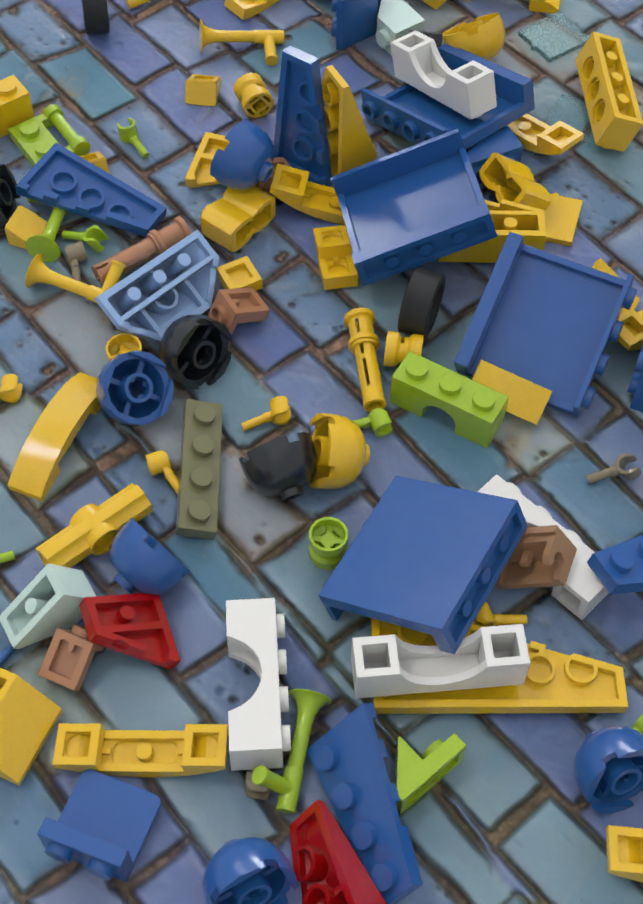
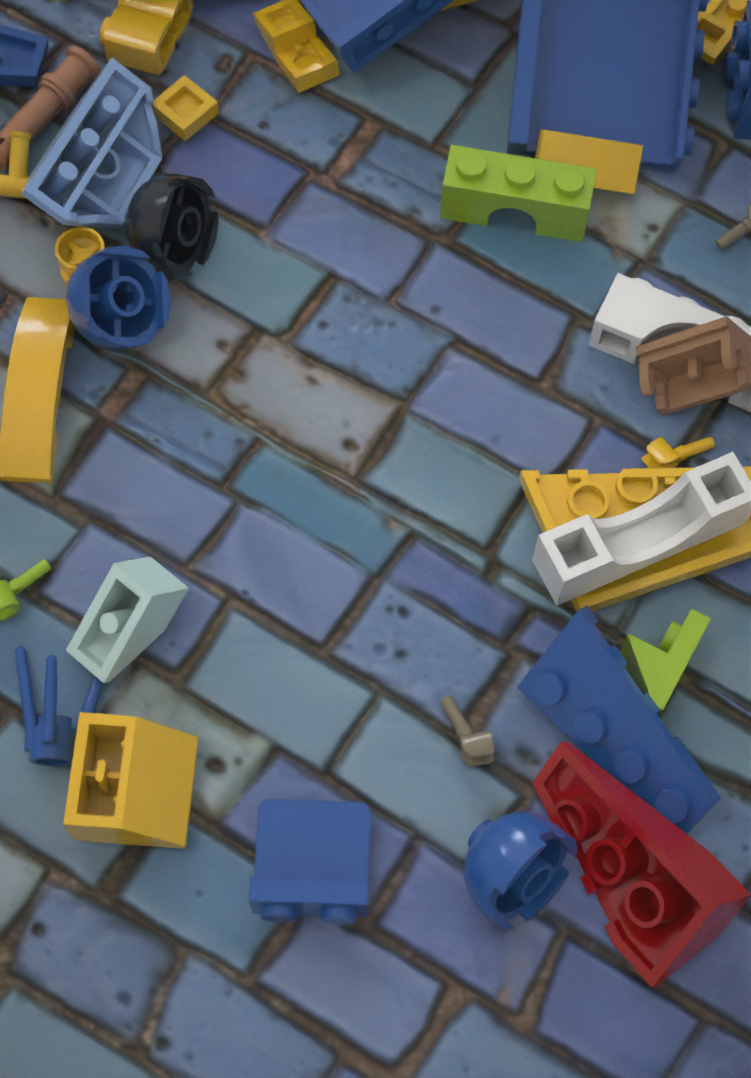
camera: 20 degrees left, 10 degrees up
yellow piece [35,483,153,568] -> none
nougat bracket [38,624,104,691] -> none
yellow slope [52,723,229,777] -> none
red wing [79,593,181,669] -> none
blue cylinder [110,518,190,595] -> none
yellow hand [146,450,179,495] -> none
olive plate [175,398,223,540] -> none
nougat bracket [208,287,270,336] -> none
white arch [226,598,291,771] -> none
black cylinder [239,432,318,501] -> none
yellow hand [241,396,291,431] -> none
lime piece [252,689,332,814] -> none
yellow cylinder [308,413,370,489] -> none
lime wheel [309,517,348,570] -> none
blue panel [318,476,528,655] -> none
yellow pin [343,308,387,412] -> none
lime hand [352,408,393,437] -> none
yellow wheel [383,330,424,367] -> none
black tyre [398,267,446,339] -> none

